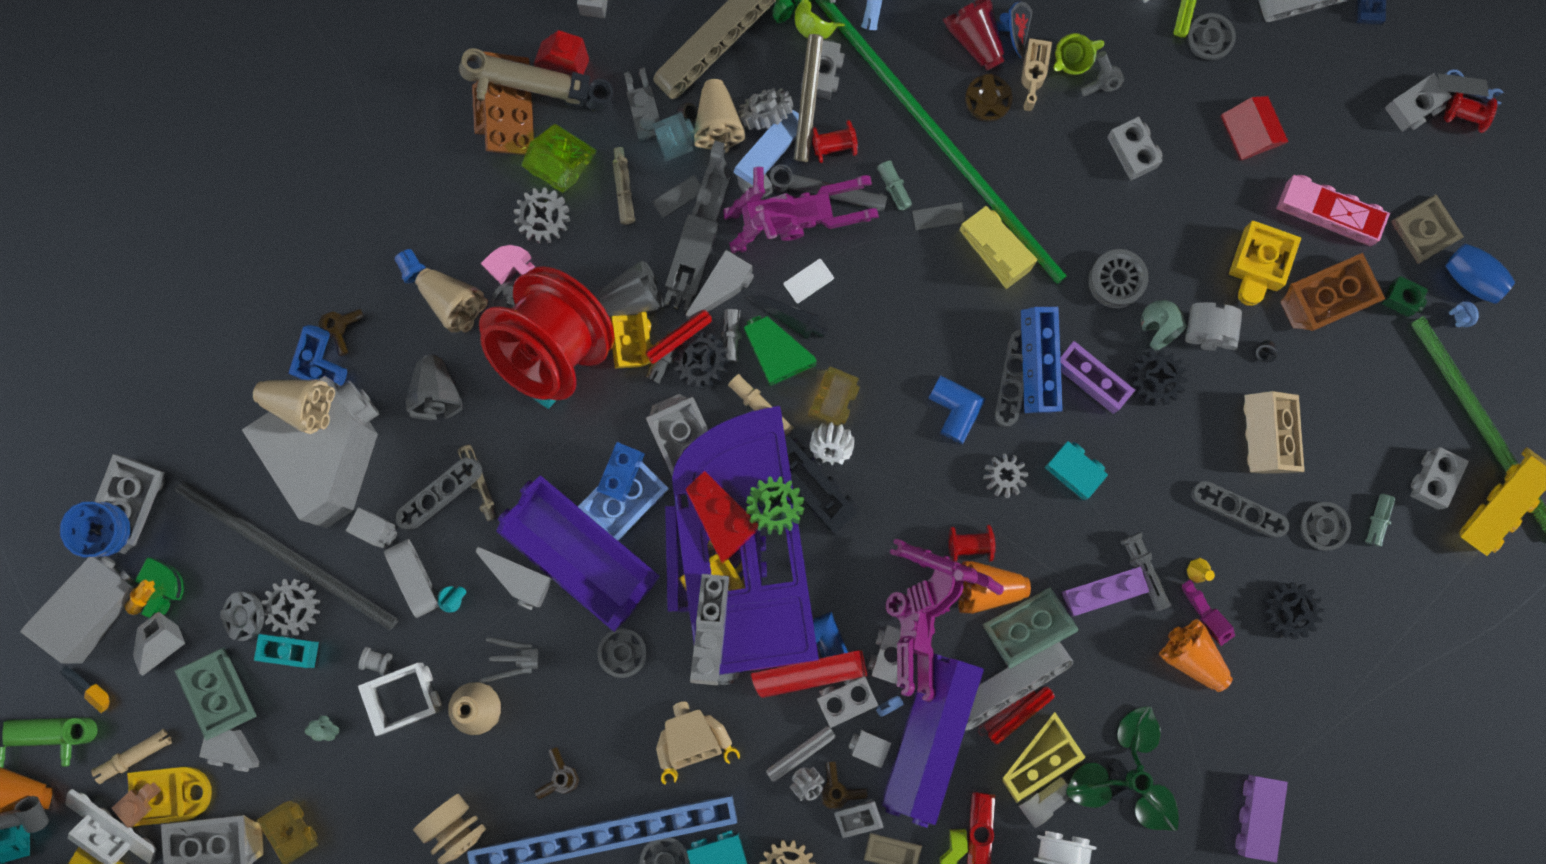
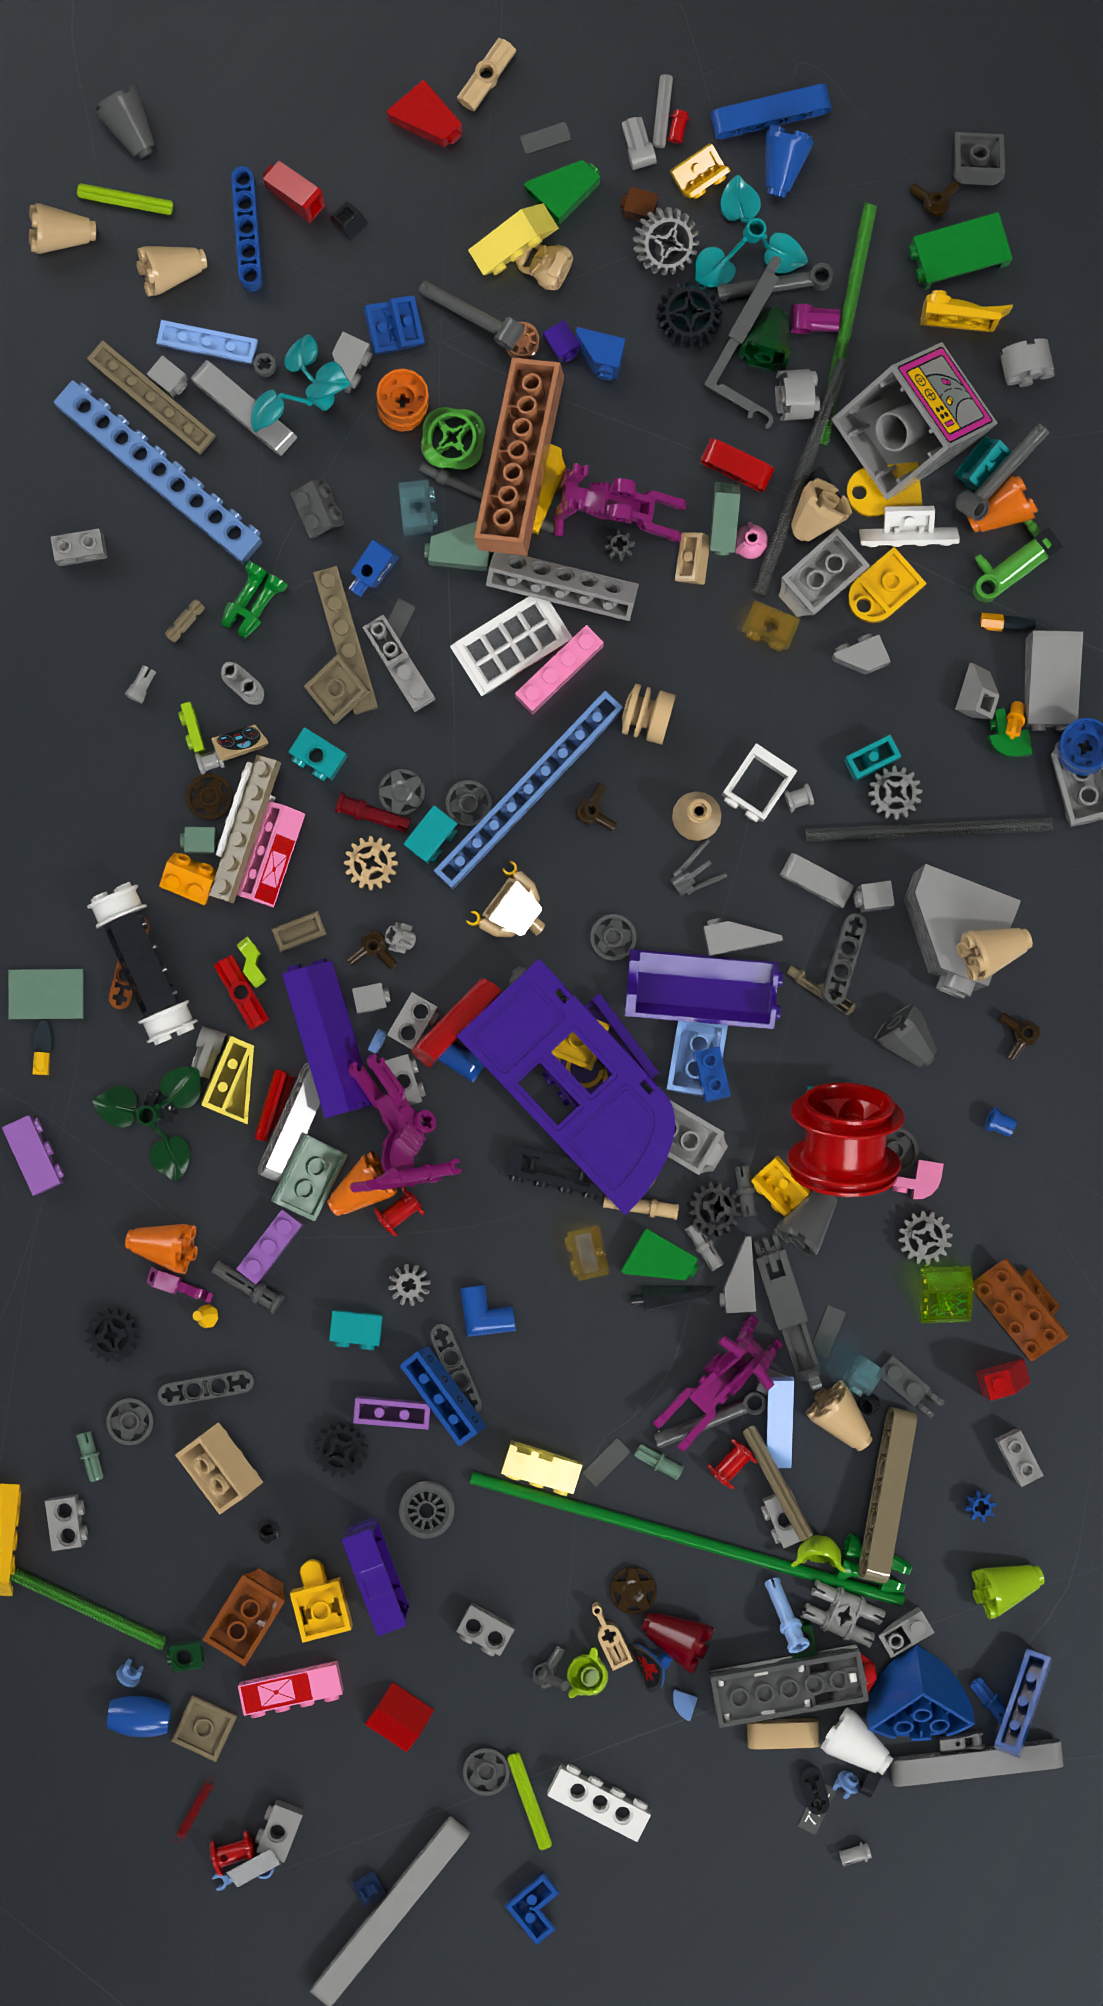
camera: 145 degrees right, 5 degrees up
tan pin [91,729,172,784] -> none
nougat plate [112,782,161,828] -> none
sand green tile [174,647,256,741] -> none
dark grey wheel [220,591,264,641] -> none
blue brick [288,325,347,386] -> none
sand green plant [305,716,339,741] -> none
tan cone [415,268,488,333] -> none
teal plate [437,586,467,613] -> none
dark tan piece [459,48,613,111] -> none
dark tan piece [613,147,635,225] -> none
red axle [645,309,712,364] -> none
red wing [686,471,759,564] -> none
light grey slope [690,574,729,685] -> none
light grey gear [738,88,794,130] -> none
bright green gear [746,477,804,535] -> none
light grey axle [766,726,835,782] -> none
white sticker [784,259,834,303] -> none
white gear [810,422,855,466] -> none
light grey slope [834,799,883,838] -> none
sand green helmet [1141,300,1187,351] -> none
light grey brick [1185,302,1242,351] -> none
none -> red piece [174,1778,215,1843]
none -> dark purple tile [342,1516,411,1637]

